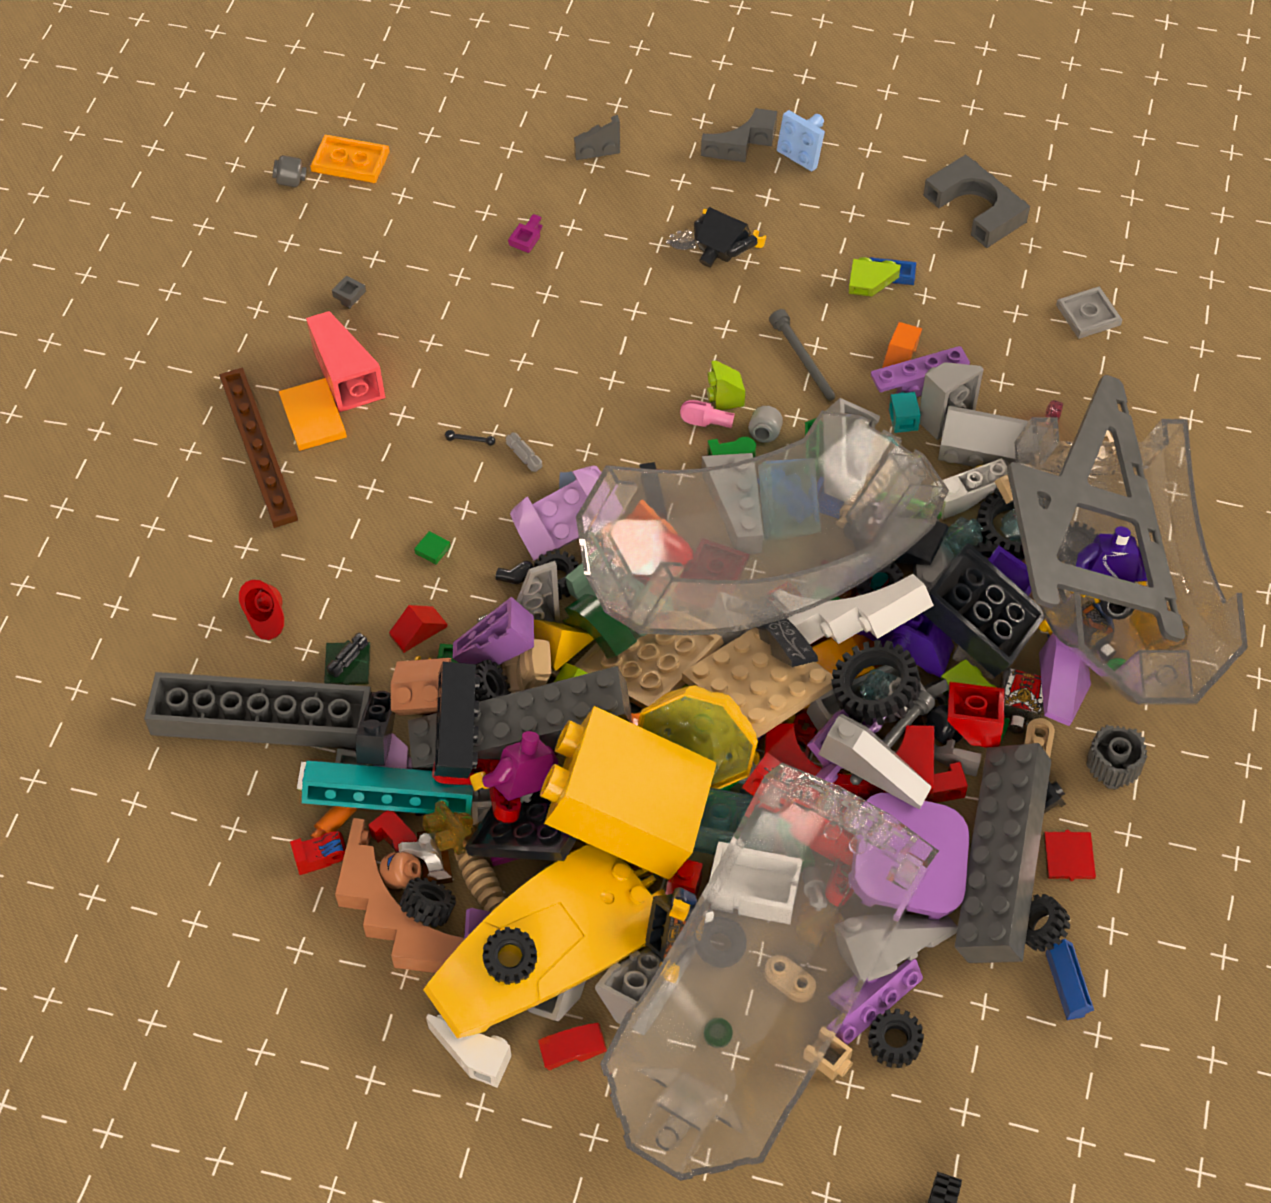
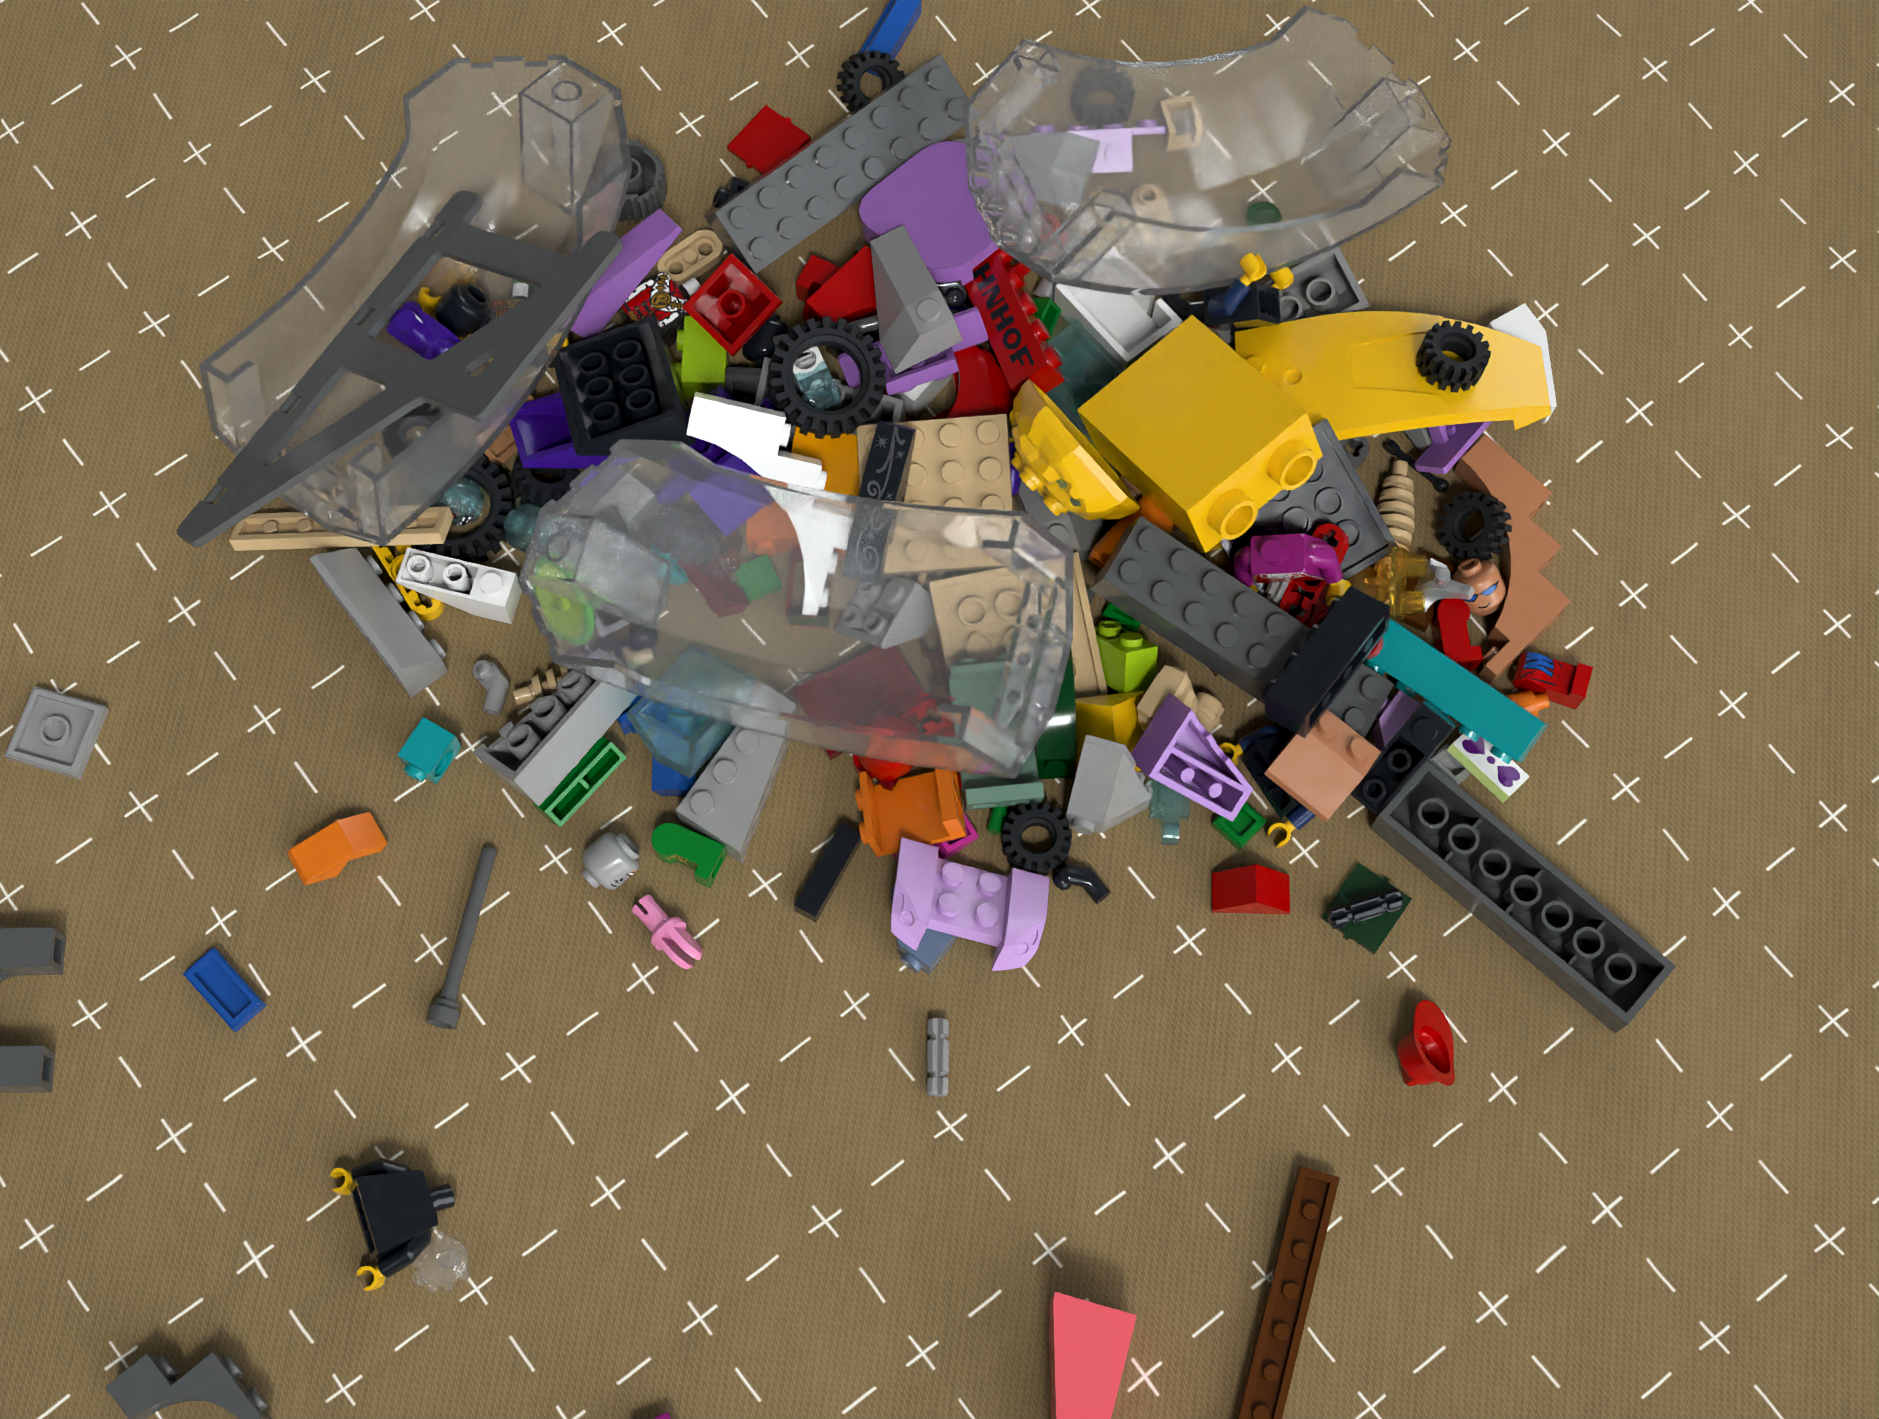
camera: 145 degrees left, 15 degrees up
light orange tile [279,378,347,451] -> none
green tile [414,531,451,565] -> none
black hinge [445,430,496,446] -> none
black tyre [475,659,511,702] -> none
red slope [538,1022,607,1070] -> none
lime slope [707,360,745,411] -> none
light blue plate [776,110,825,172] -> none
lime slope [849,257,901,297] -> none
medium lavender bracket [871,346,970,398] -> none
light grey slope [919,362,984,440] -> none
light grey slope [934,739,981,777] -> none
clear pink tile [1045,400,1064,425] -> none

